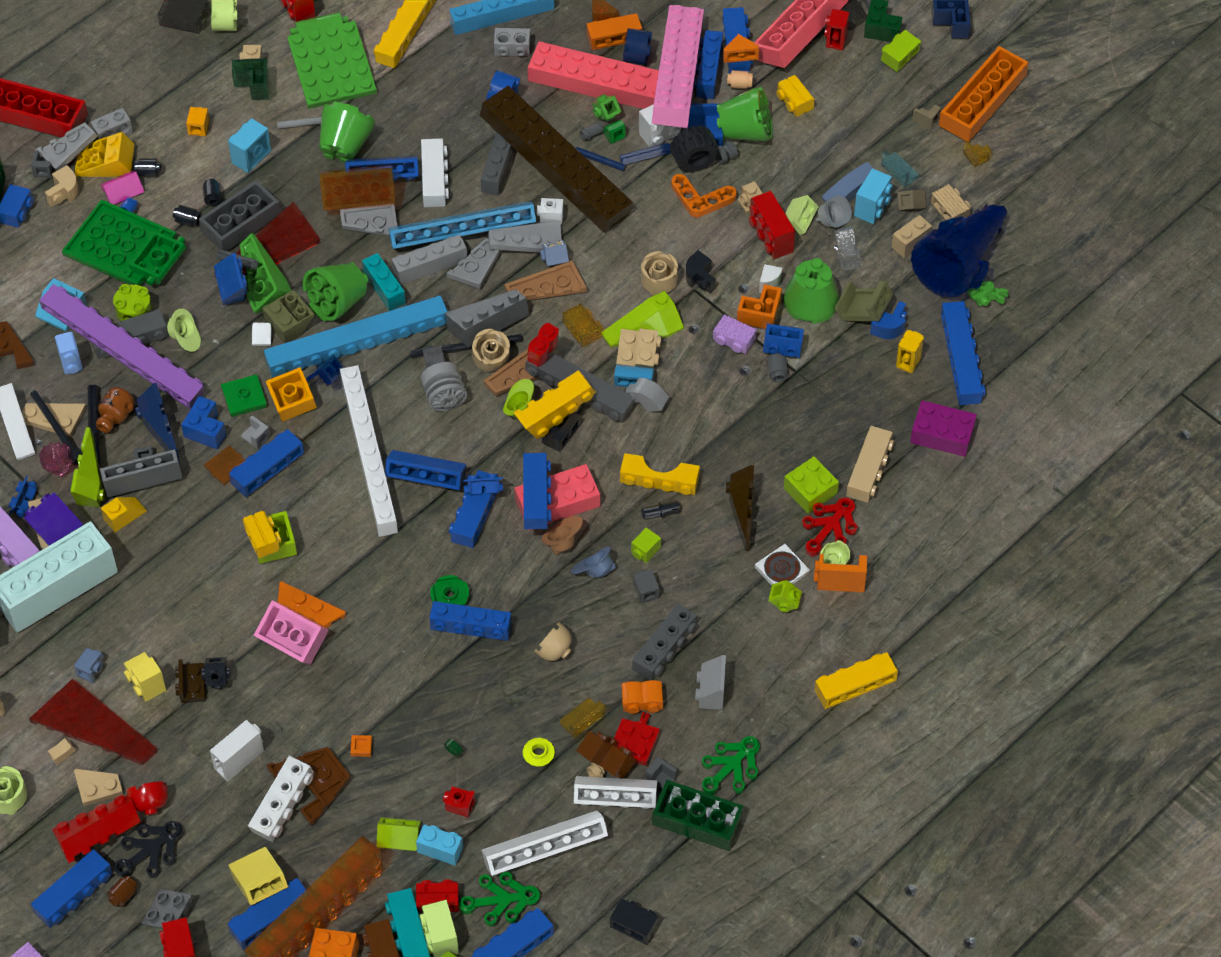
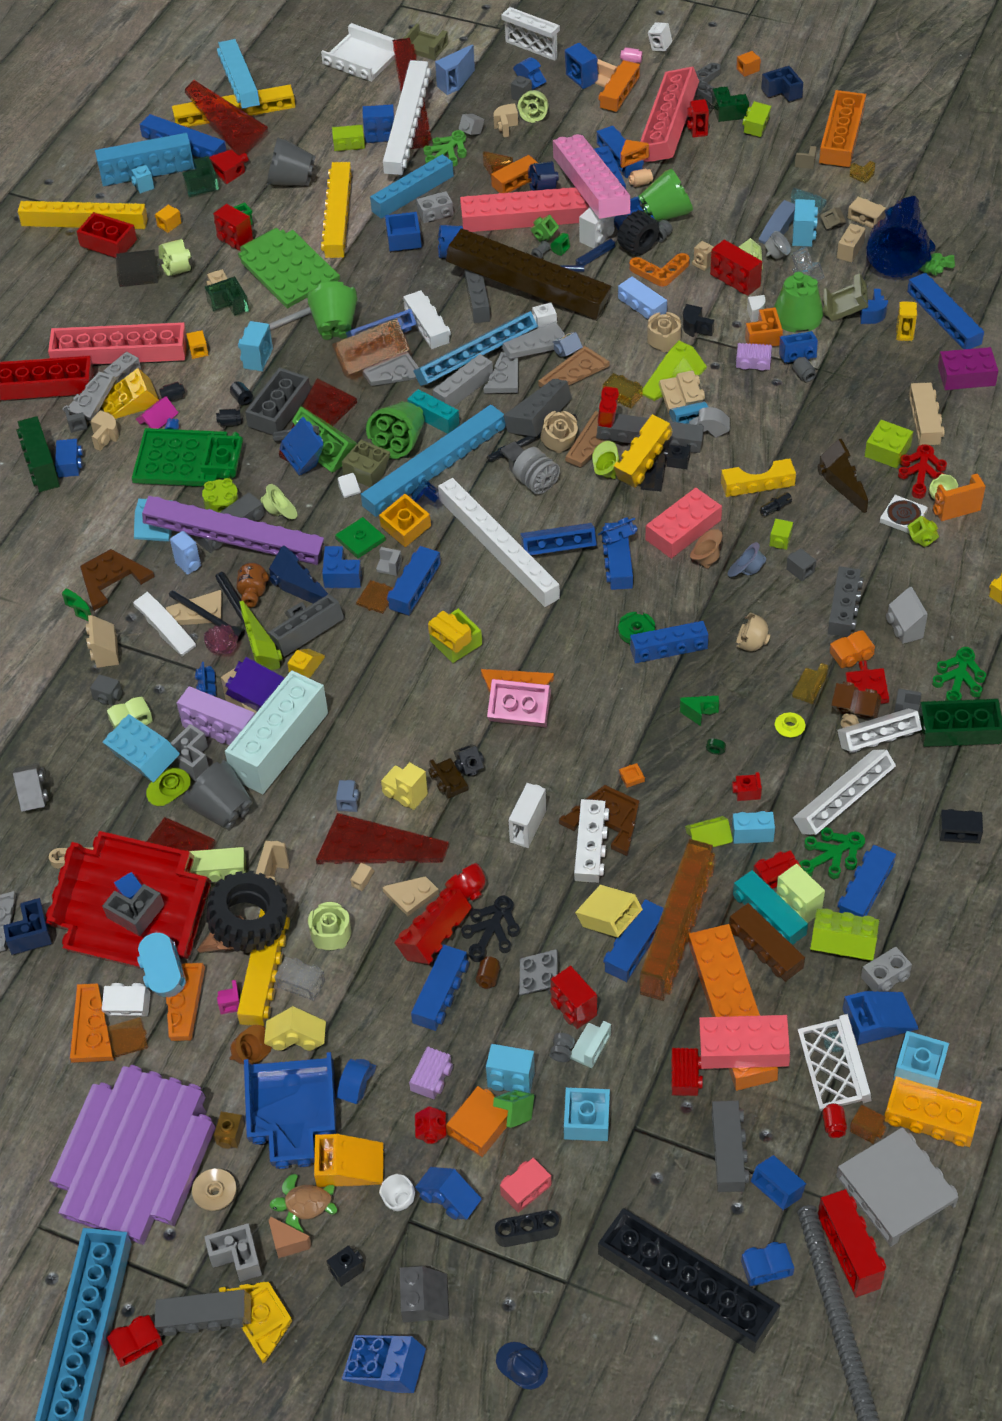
camera: 20 degrees left, 5 degrees down
blue brick [523,453,551,529] -> none
yellow brick [776,75,815,117] -> none
none -> coral brick [48,322,187,364]
none -> blue piece [385,212,421,251]
none -> light blue brick [618,276,667,319]
none -> black brick [664,444,691,470]
none -> green slope [680,695,719,726]

